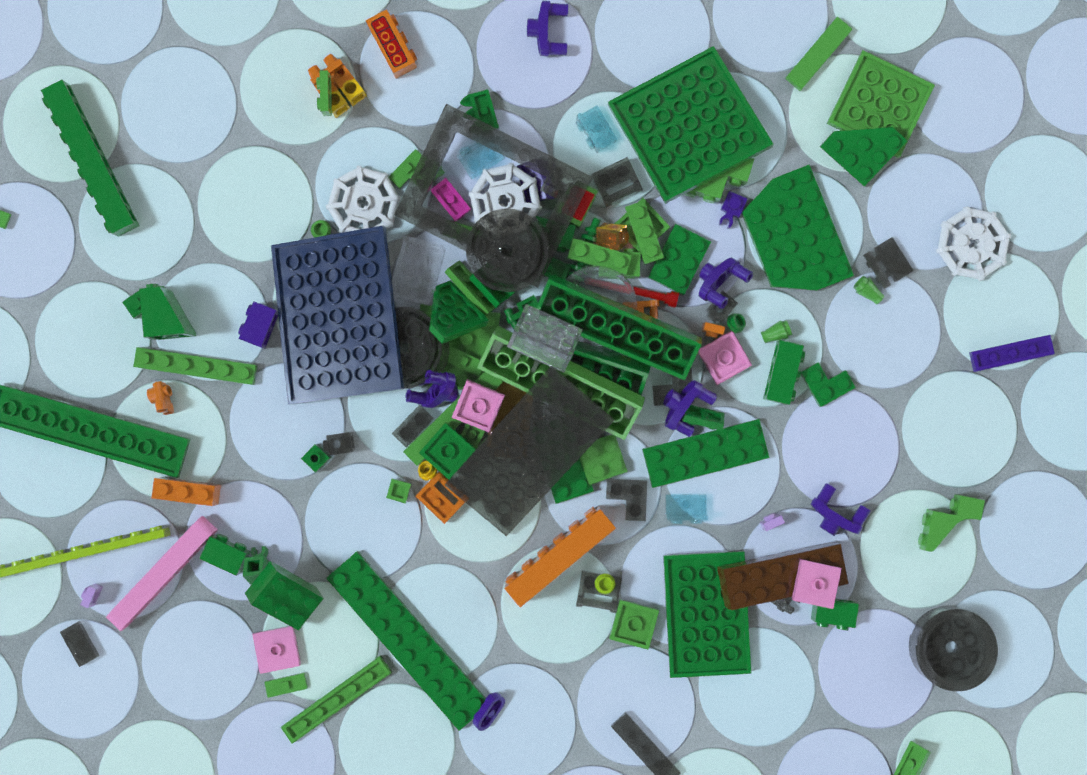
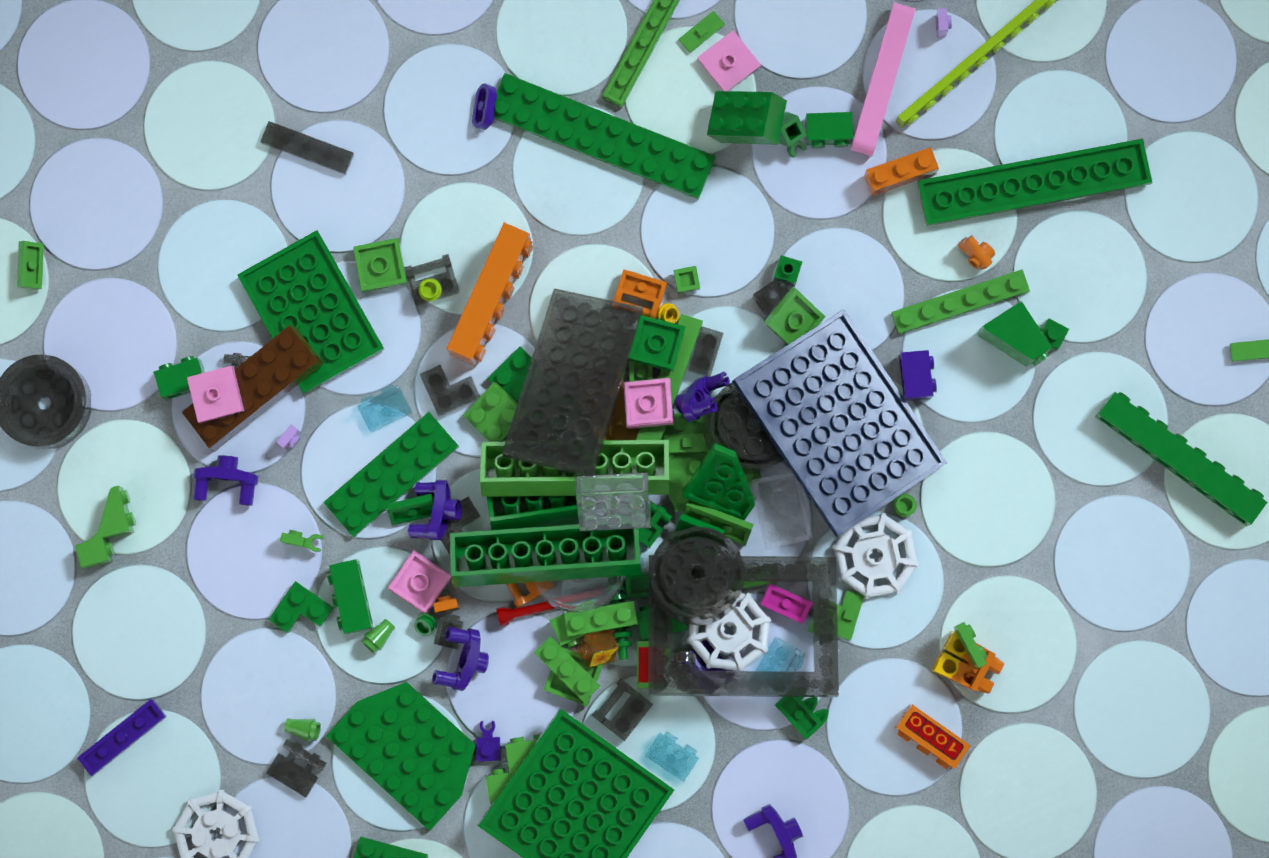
camera: 155 degrees right, 5 degrees down
green plate [648,224,711,296] -> none
none -> bright green plate [280,530,324,552]
none -> bright green plate [764,287,826,345]

